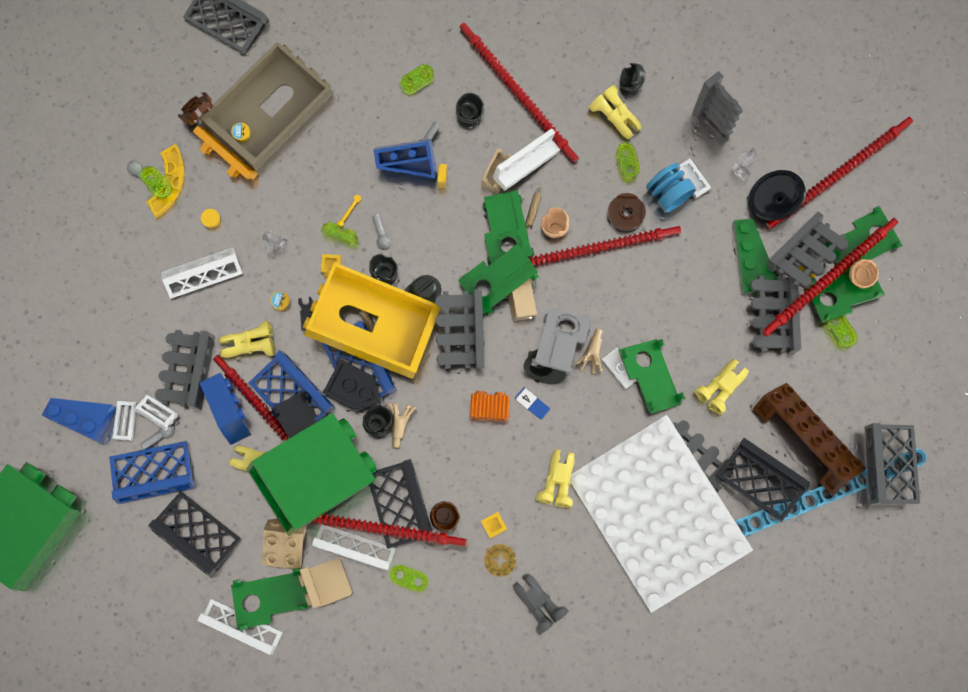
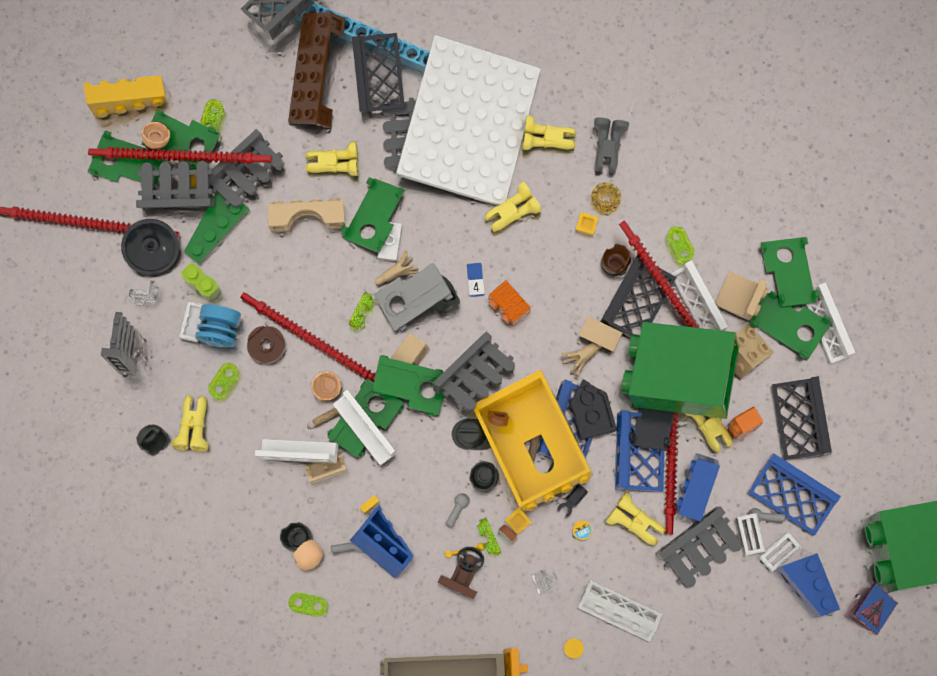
camera: 135 degrees left, 0 degrees up
pearl dark grey hair [362,405,393,436] -> none
red hose [459,22,579,163] -> none
none -> yellow wedge [83,75,168,118]
none -> lime brick [181,263,221,302]
none -> tan arch [268,198,345,231]
none -> light nougat hair [293,540,323,571]
none -> white fence [333,390,396,466]
none -> clear neon green plate [349,291,374,328]
none -> reddish brown piece [438,547,484,599]
none -> dark orange tile [487,411,509,426]
none -> dark orange tile [499,524,517,545]
none -> light yellow piece [522,115,577,150]
none -> tan hinge [579,317,622,352]
none -> orange brick [728,406,763,439]
none -> green piece [761,237,820,307]
none -> piece [853,582,898,635]

